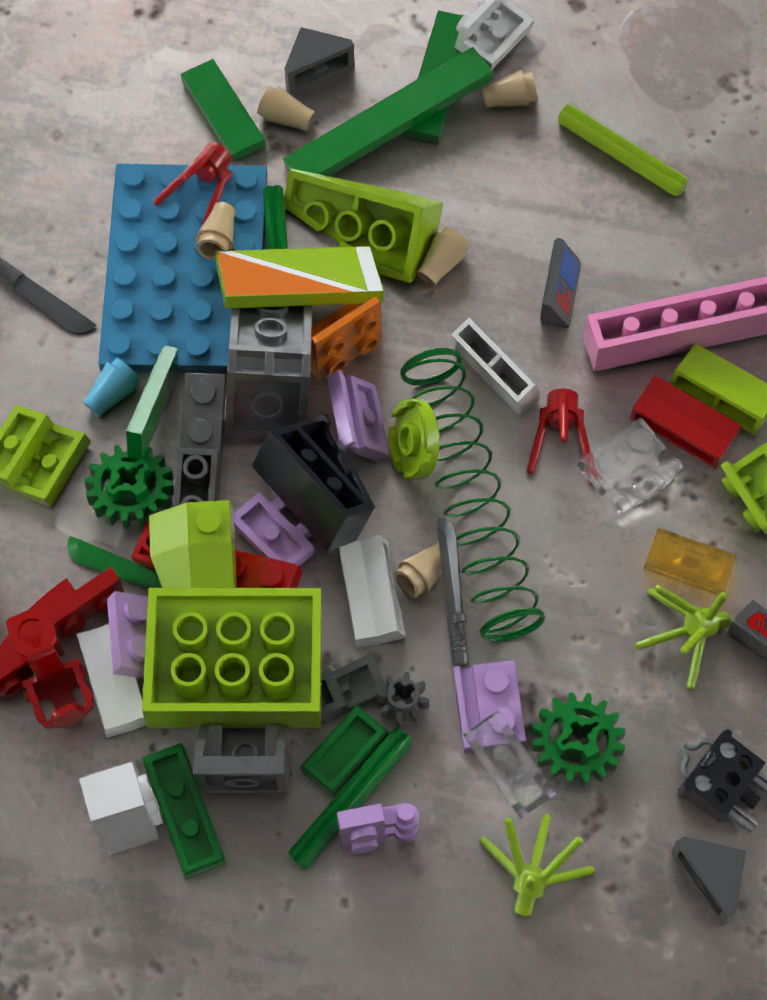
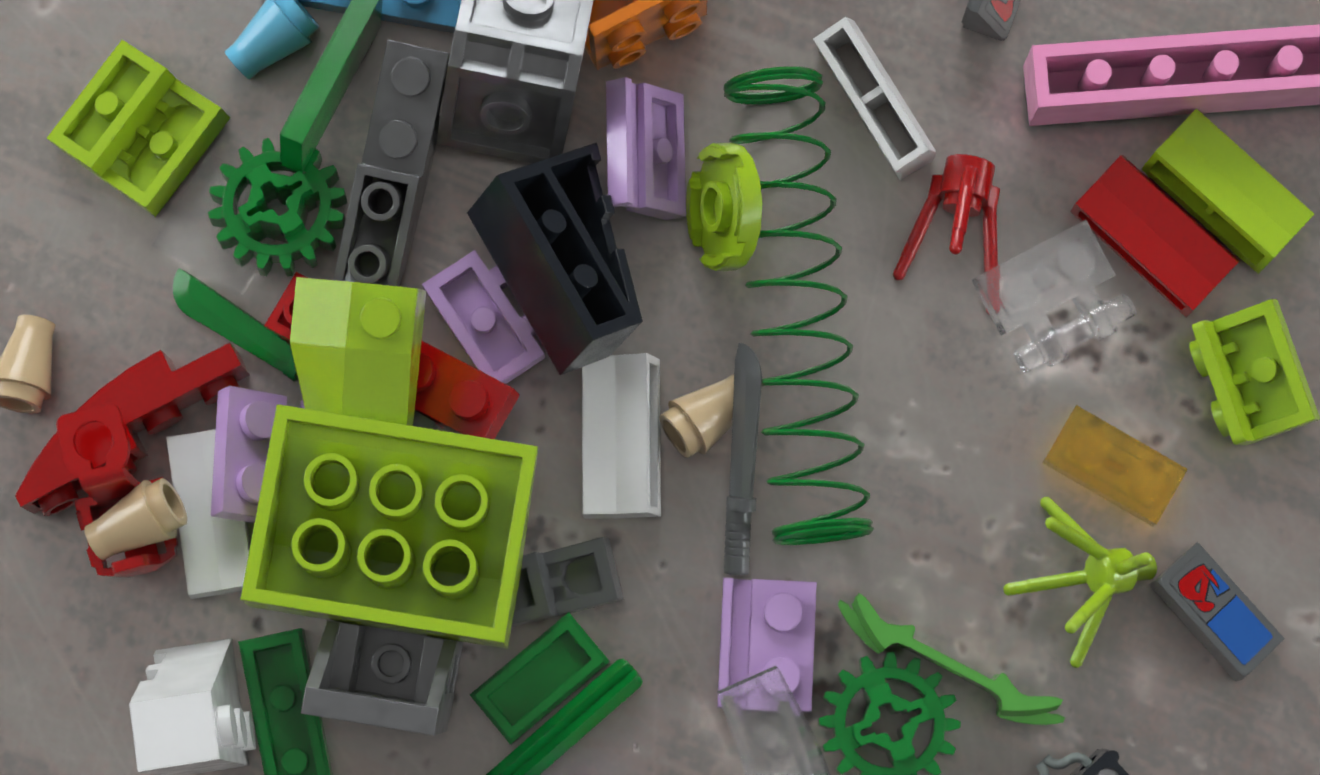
camera: 10 degrees right, 15 degrees up
dark grey gear [376,672,429,728] -> none
none -> tan cone [85,478,187,560]
none -> bright green piece [837,593,1066,725]

